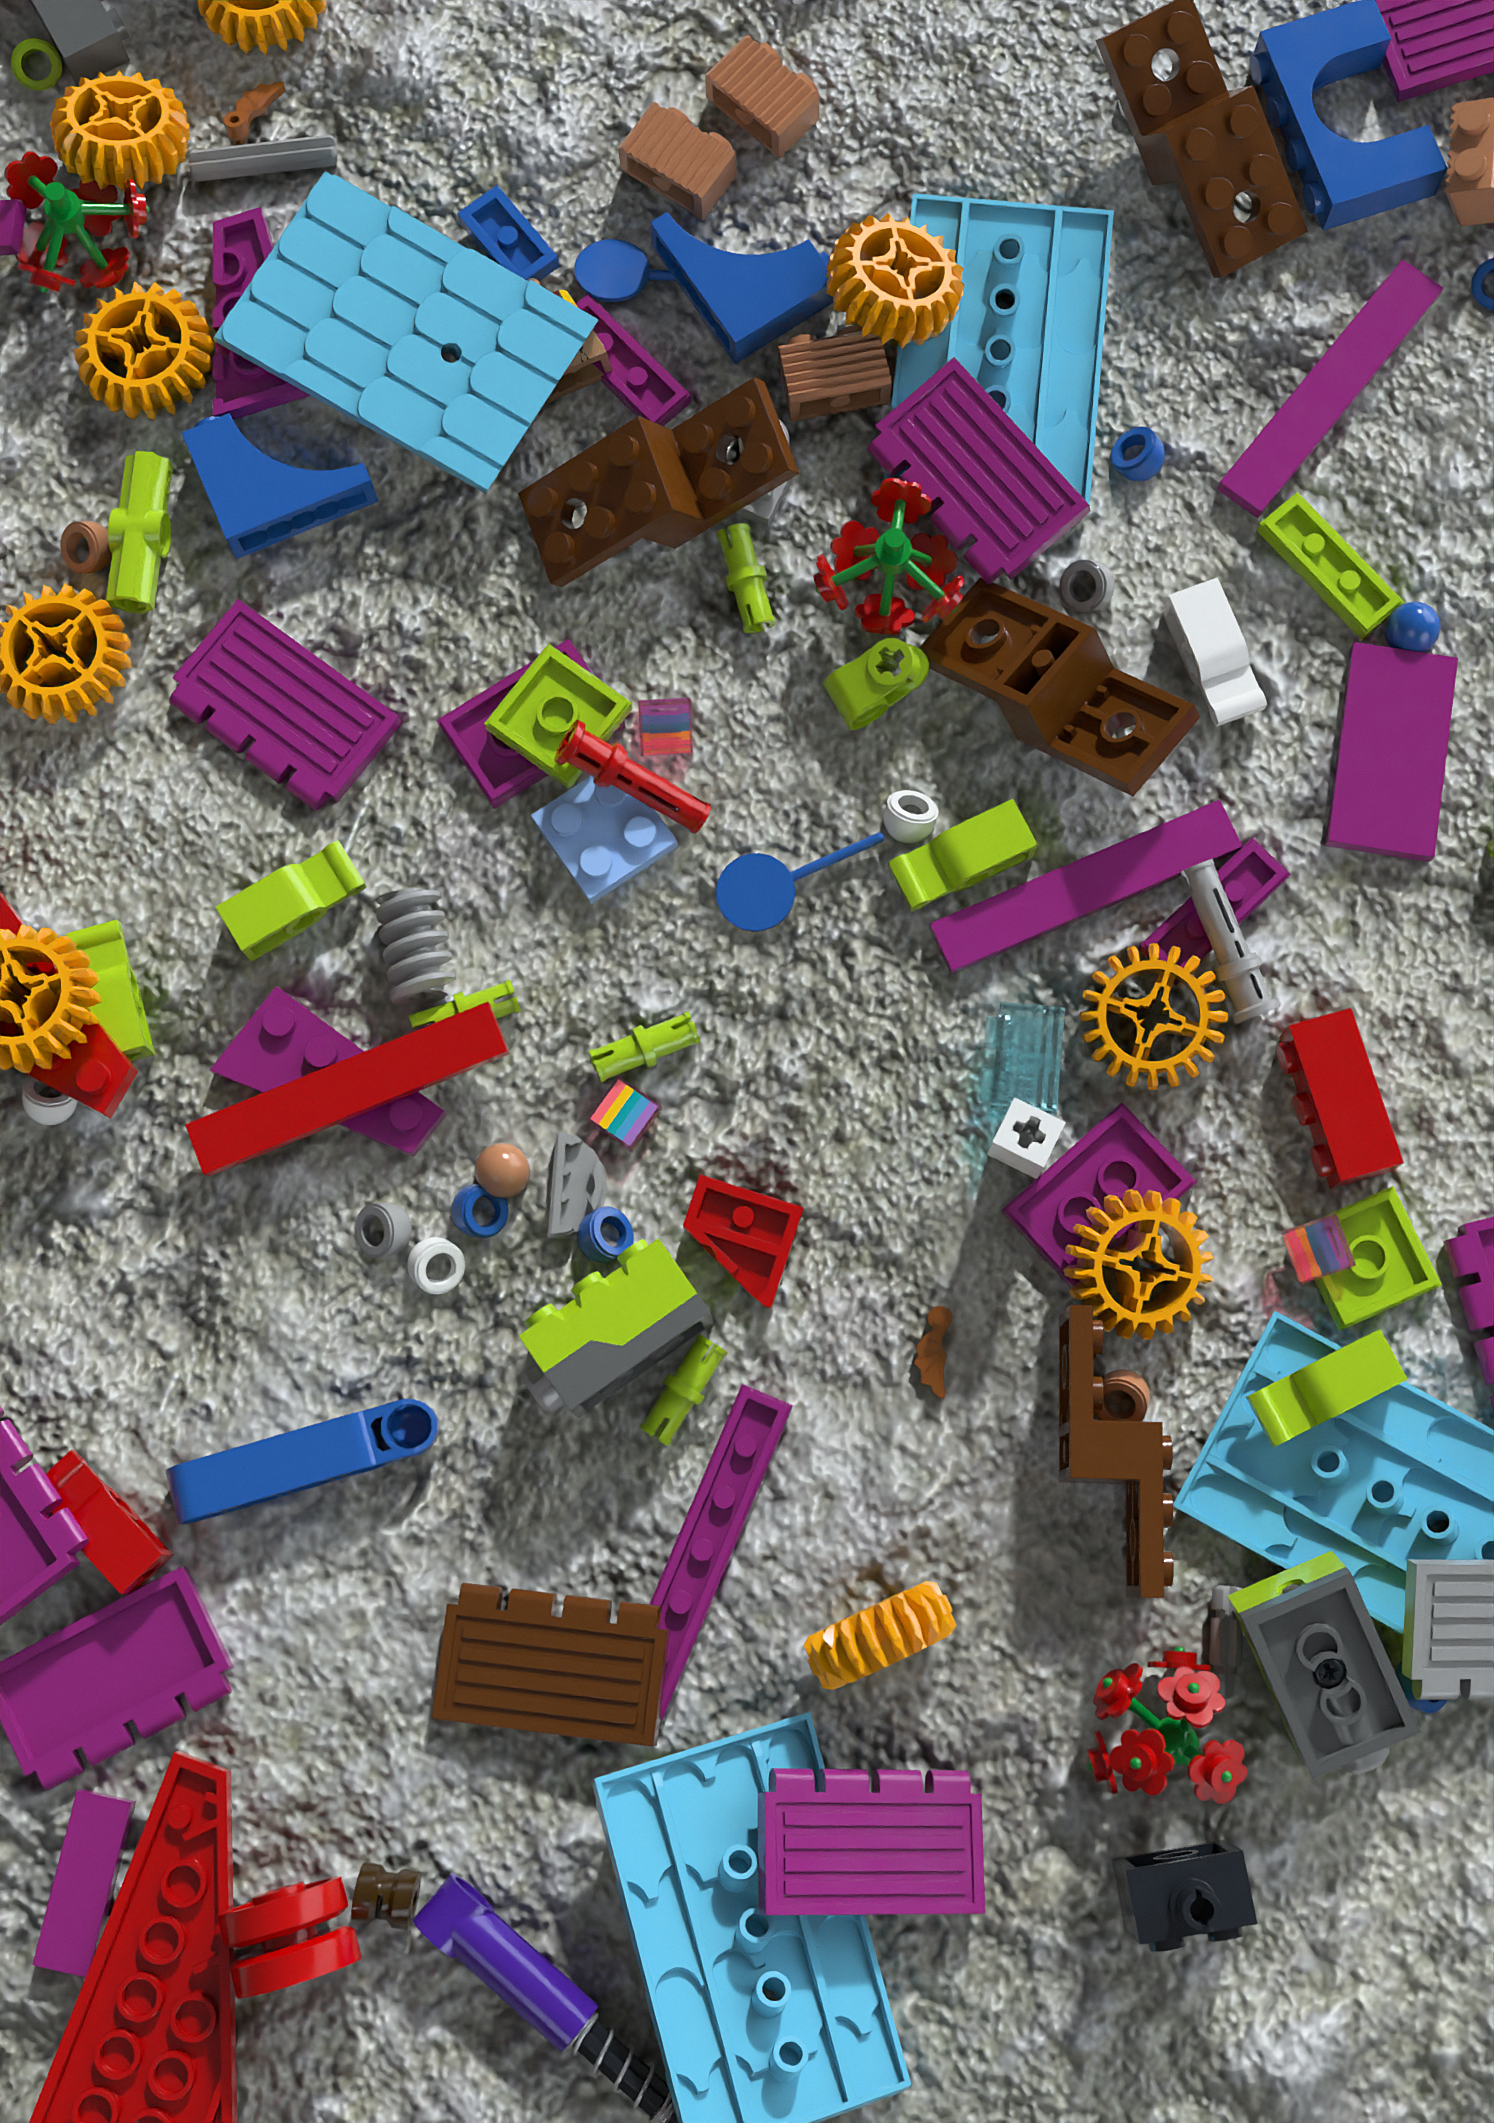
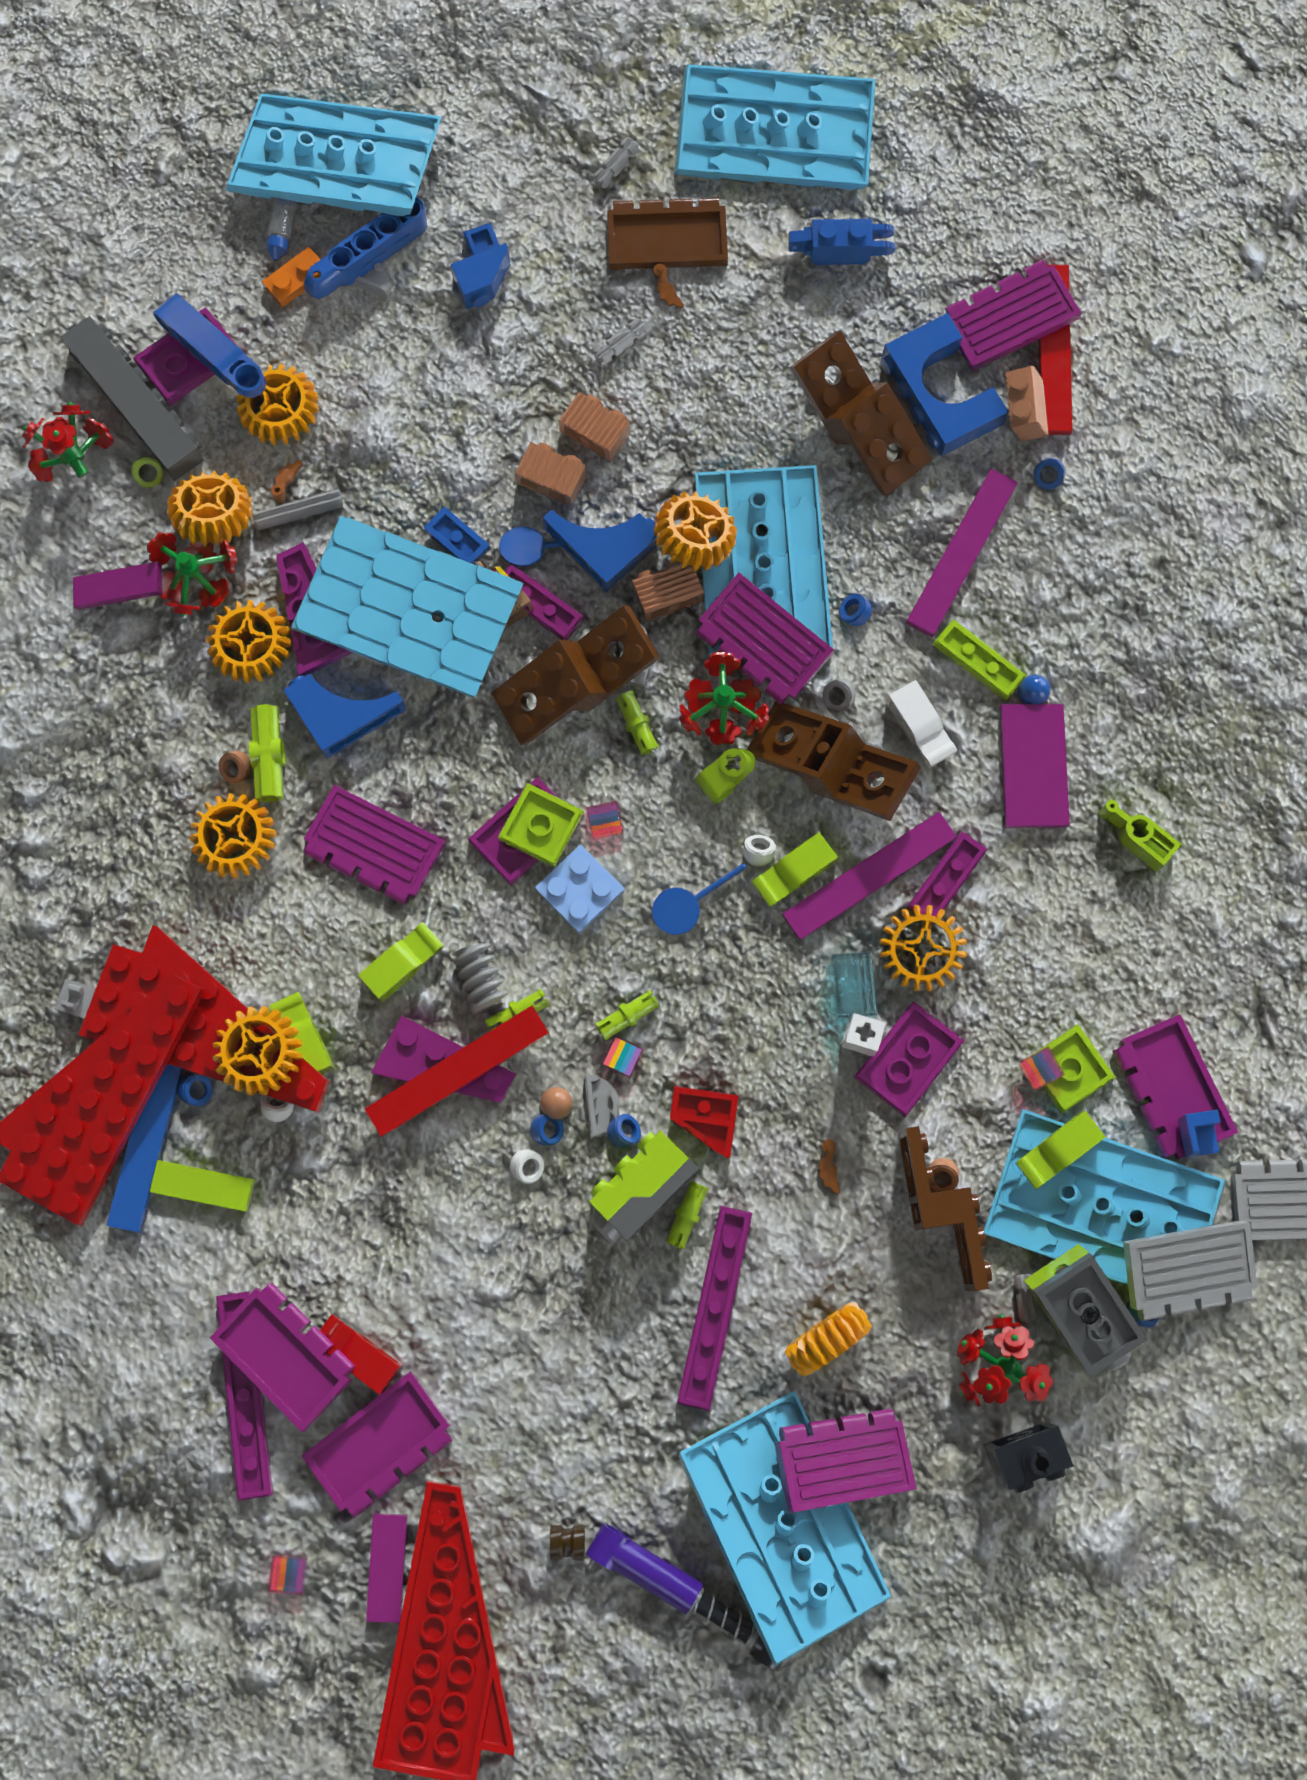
camera: 15 degrees left, 0 degrees up
blue piece [165,1399,440,1525] -> none
red wheel [217,1876,362,1999] -> none
light grey piece [355,1202,412,1258] -> none
reddish brown hinge [431,1582,671,1747] -> none
red pin [554,719,711,834] -> none
light orange gear [1063,1189,1214,1340] -> none
light grey pin [1180,859,1280,1024] -> none
red brick [1276,1008,1404,1189] -> none

